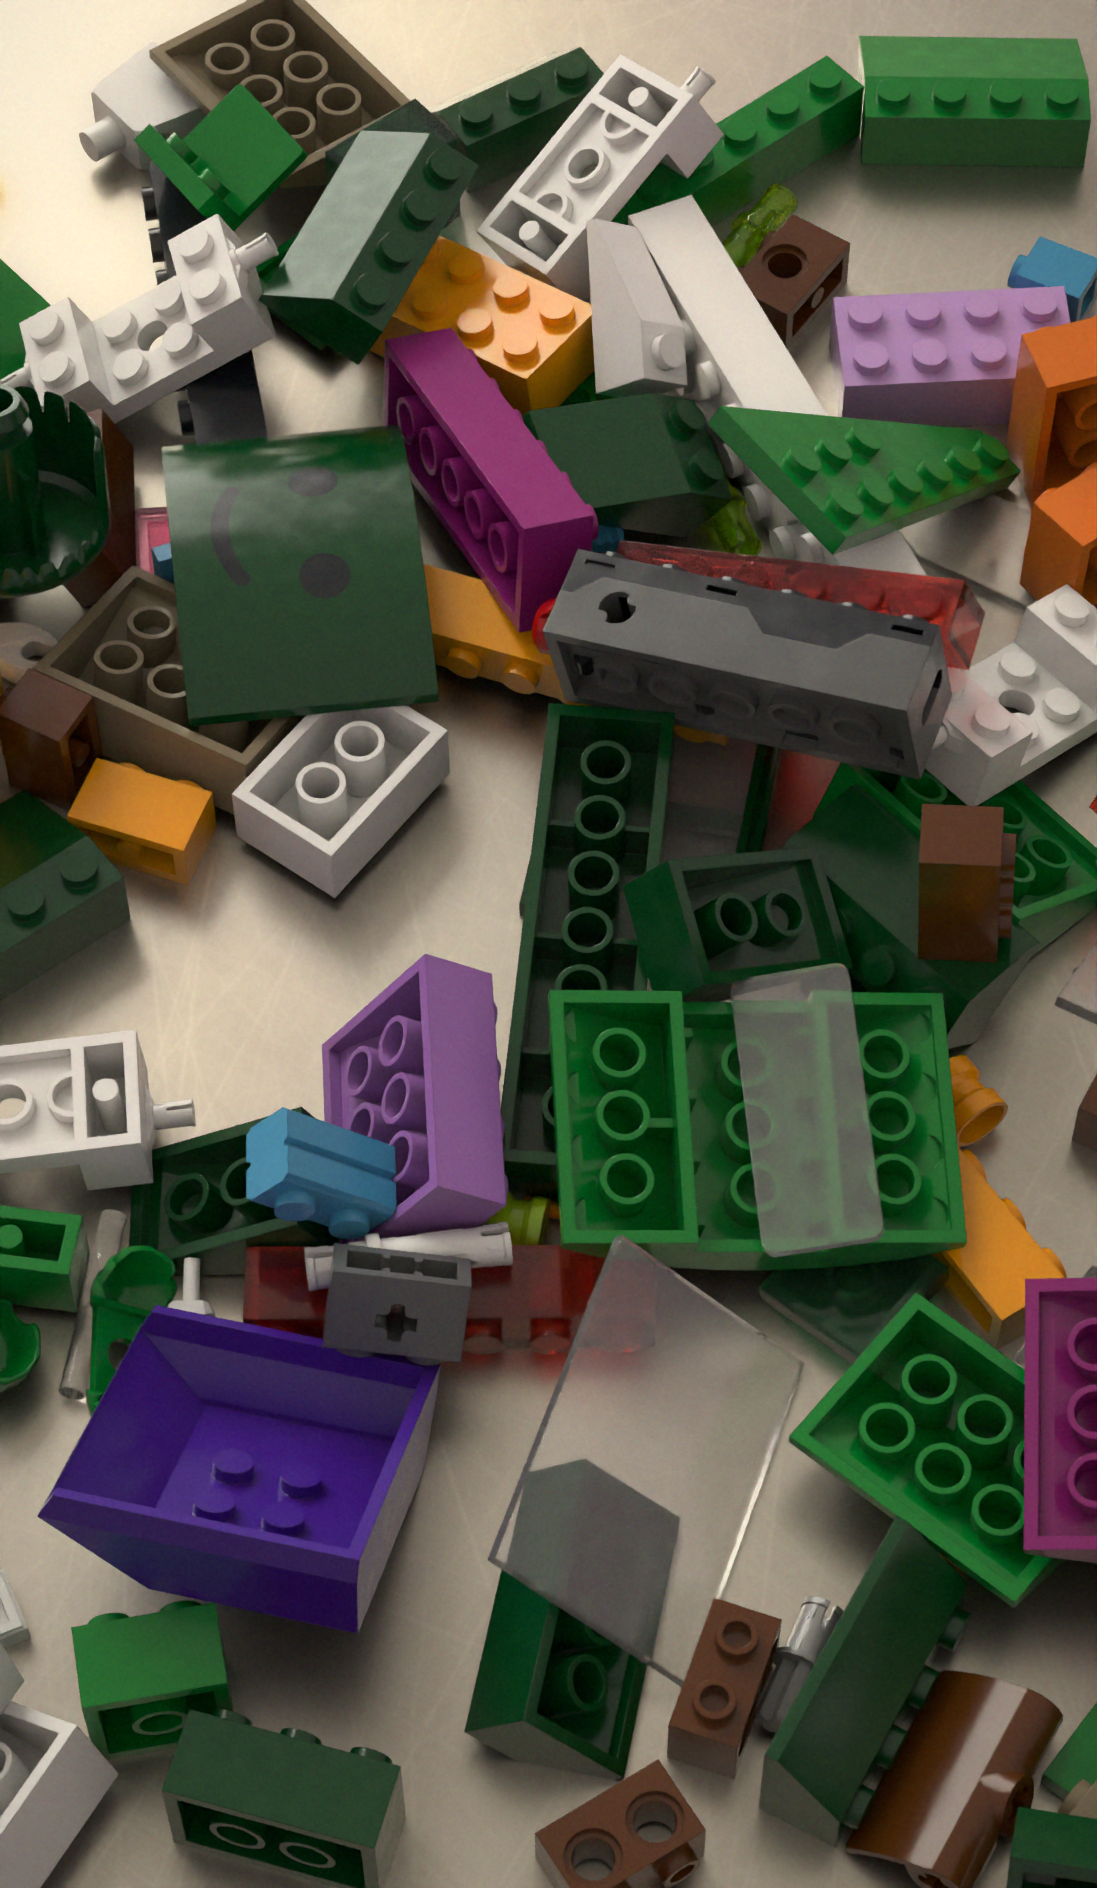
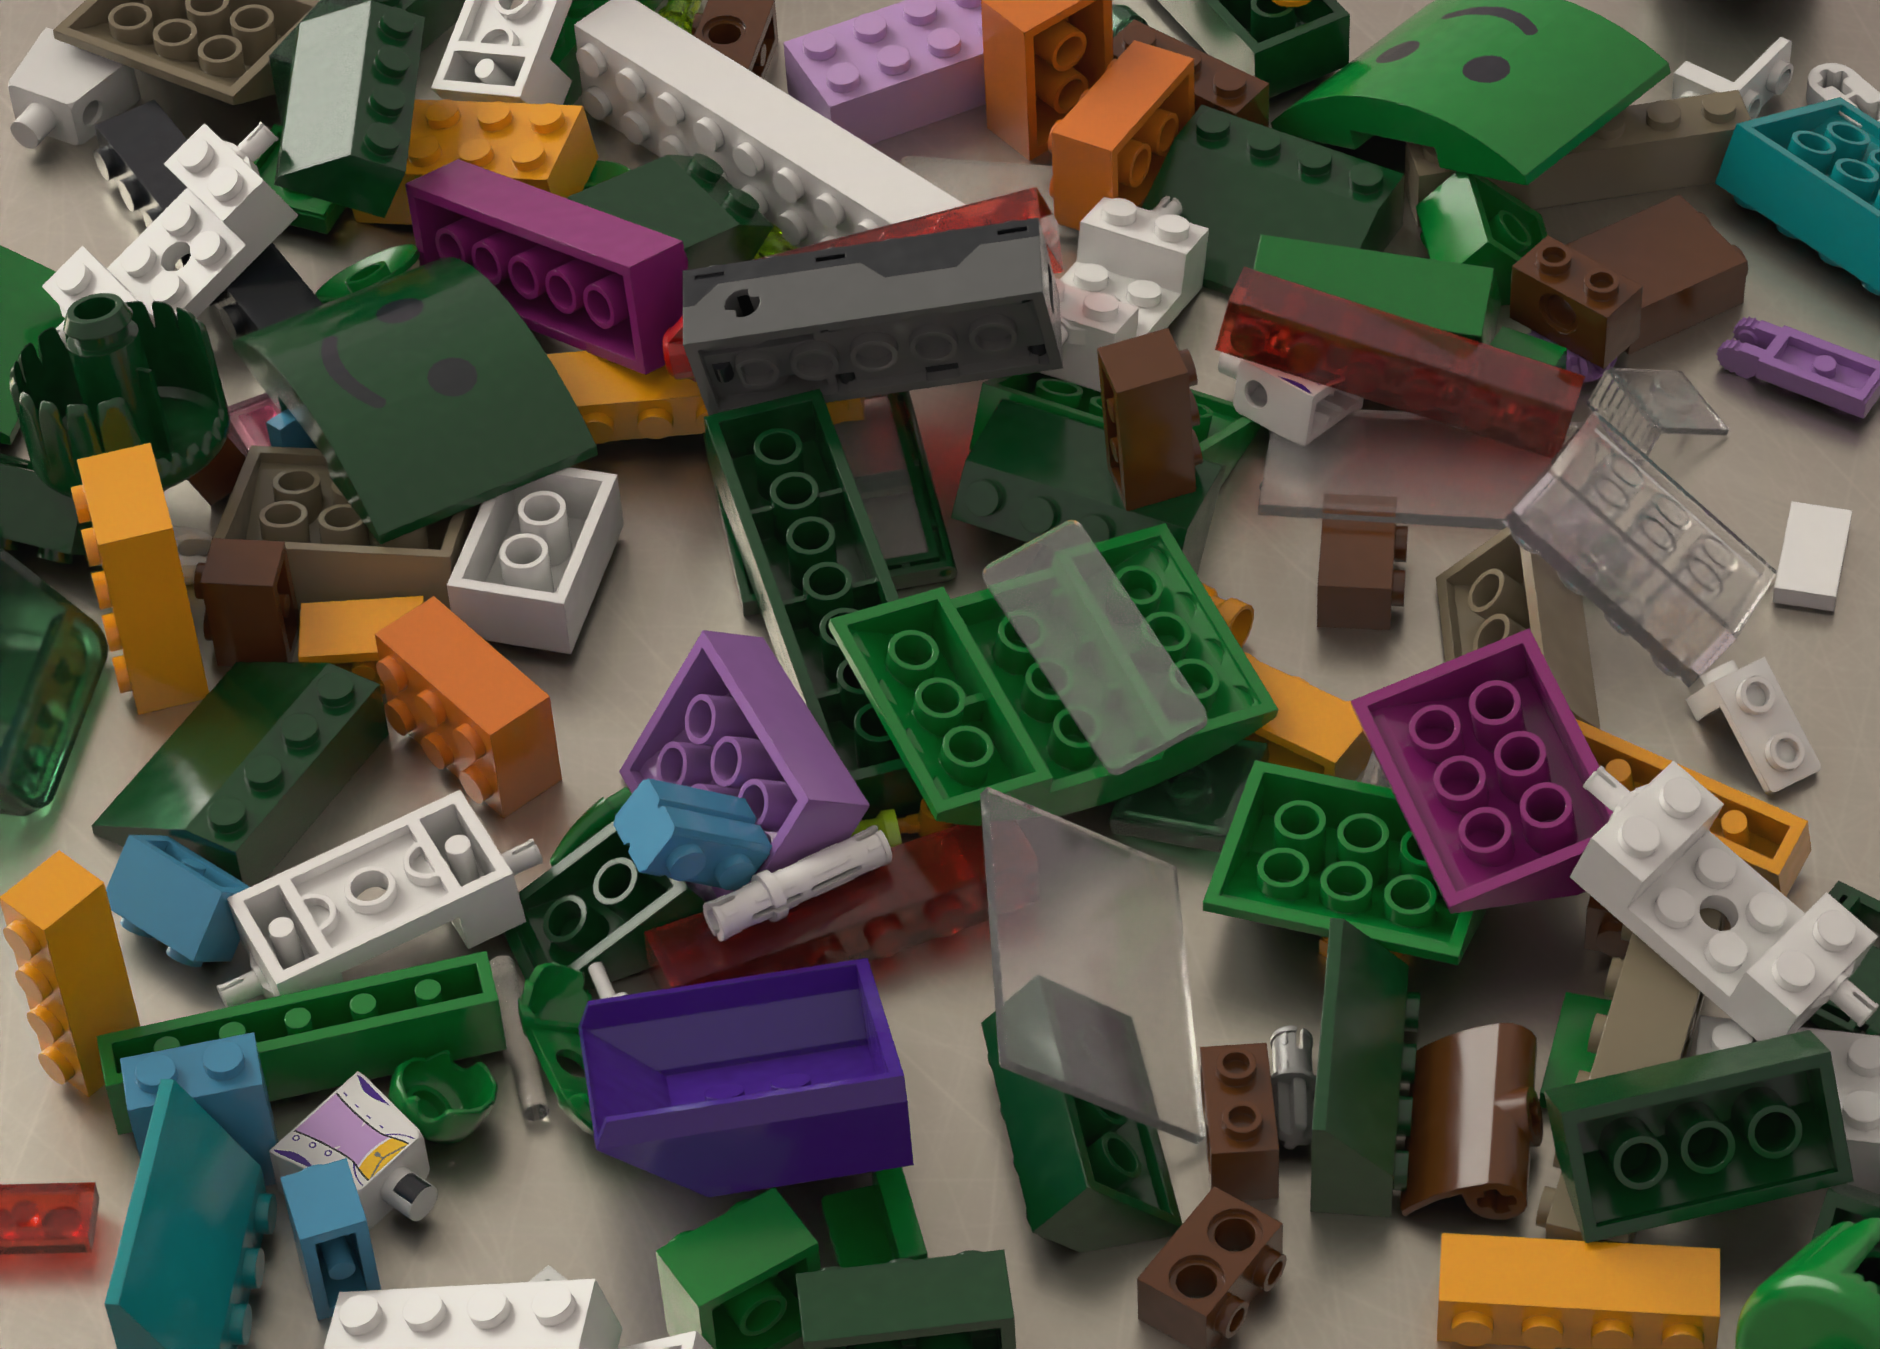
camera: 20 degrees left, 10 degrees down
green bracket [134,84,307,232] -> none
dark grey brick [323,1243,471,1365] -> none
white slope [586,218,688,398] -> none
dark green slope [623,846,853,1002] -> none
green wing [707,406,1021,555] -> none
none -> green dish [315,244,420,304]
none -> orange brick [375,596,562,819]
none -> green helmet [550,787,632,867]
none -> green panel [822,1167,928,1268]

